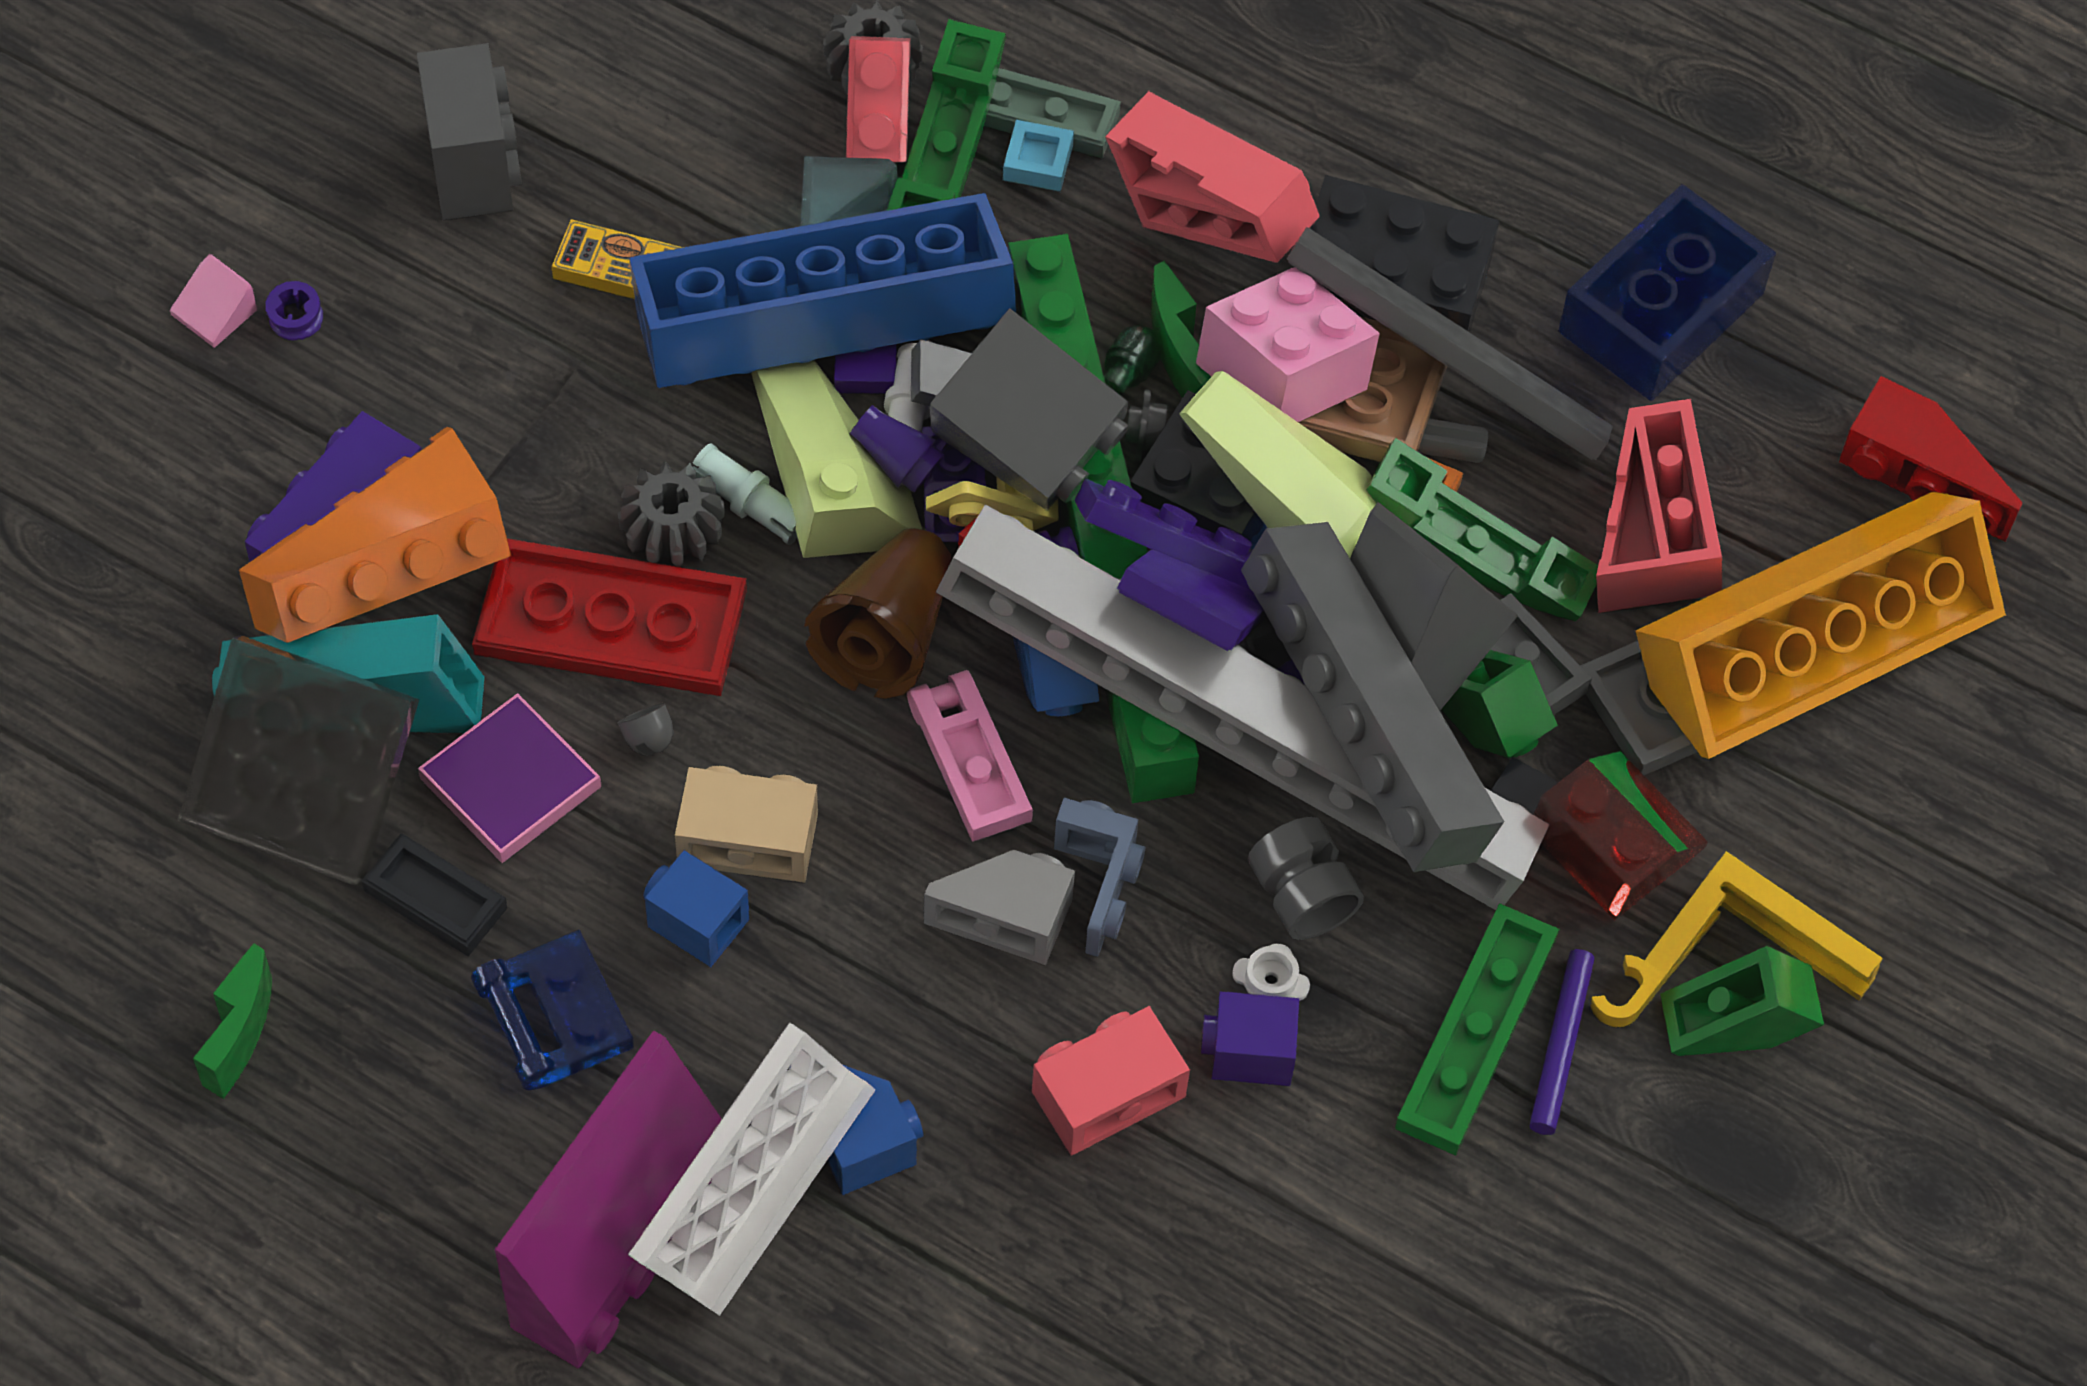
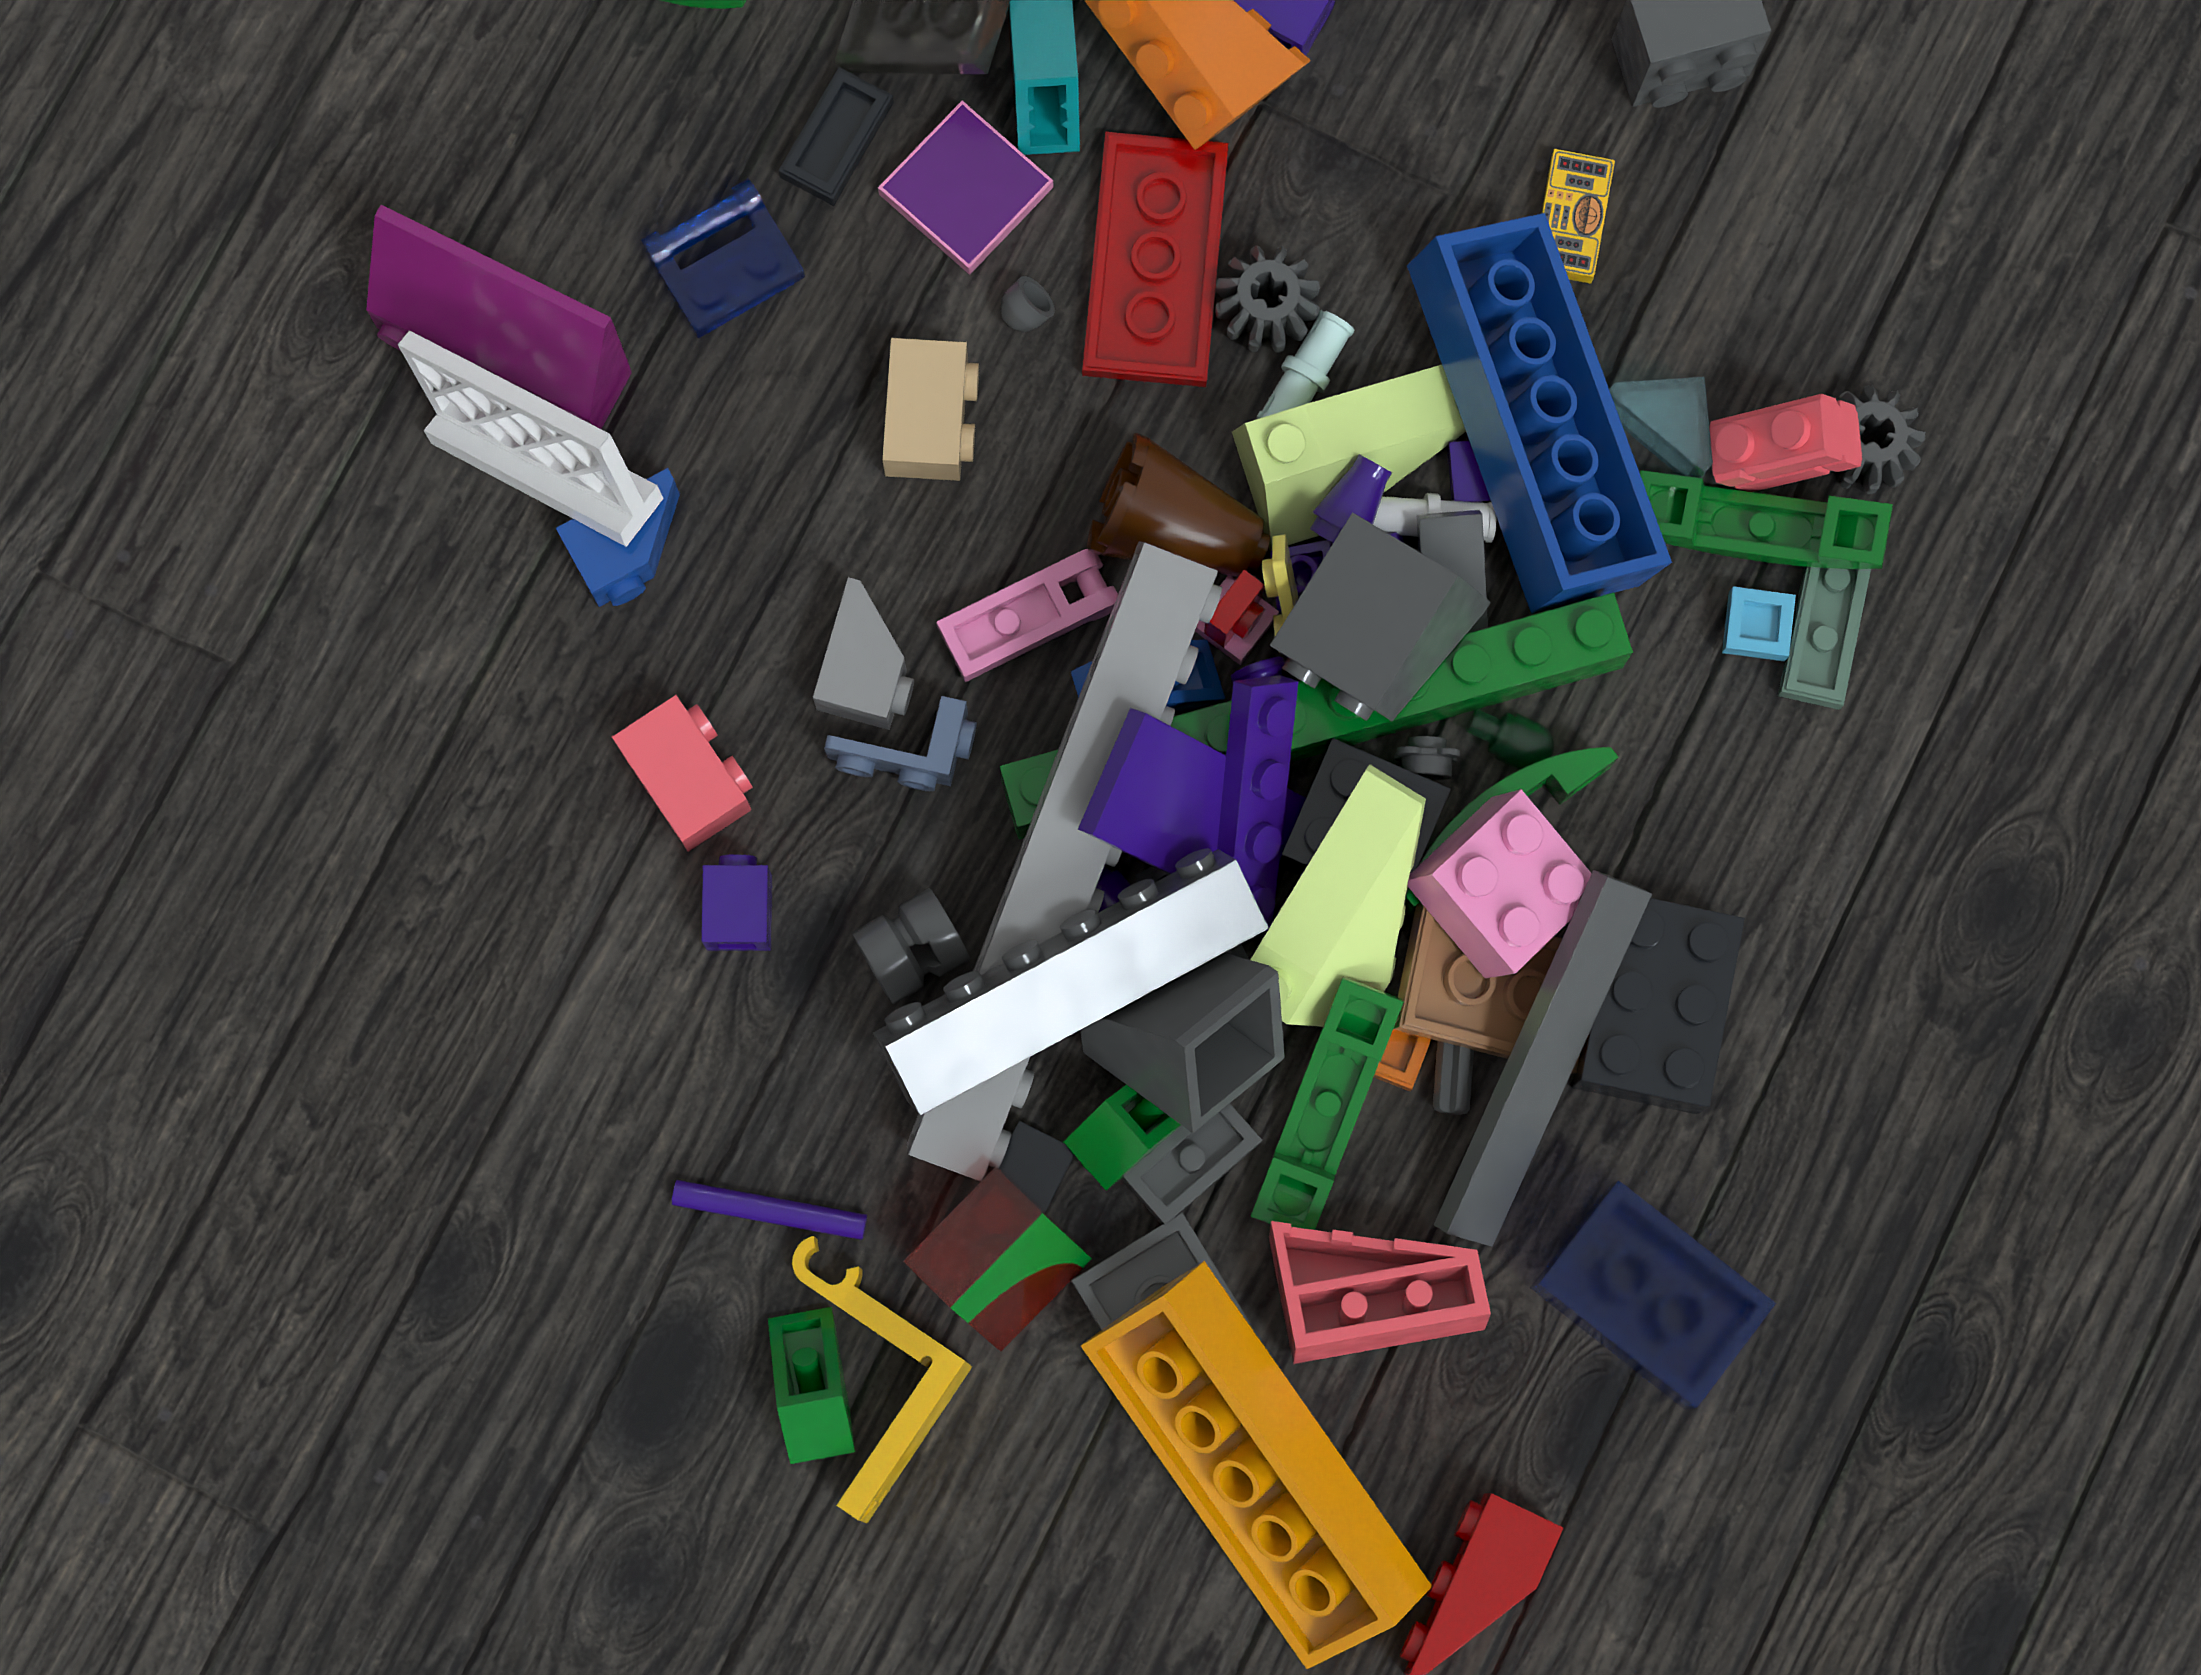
camera: 85 degrees right, 20 degrees up
blue brick [644,850,750,967] -> none
coral wedge [1105,91,1320,263] -> none
white plate [1233,944,1310,1001] -> none
green plate [1395,903,1559,1156] -> none

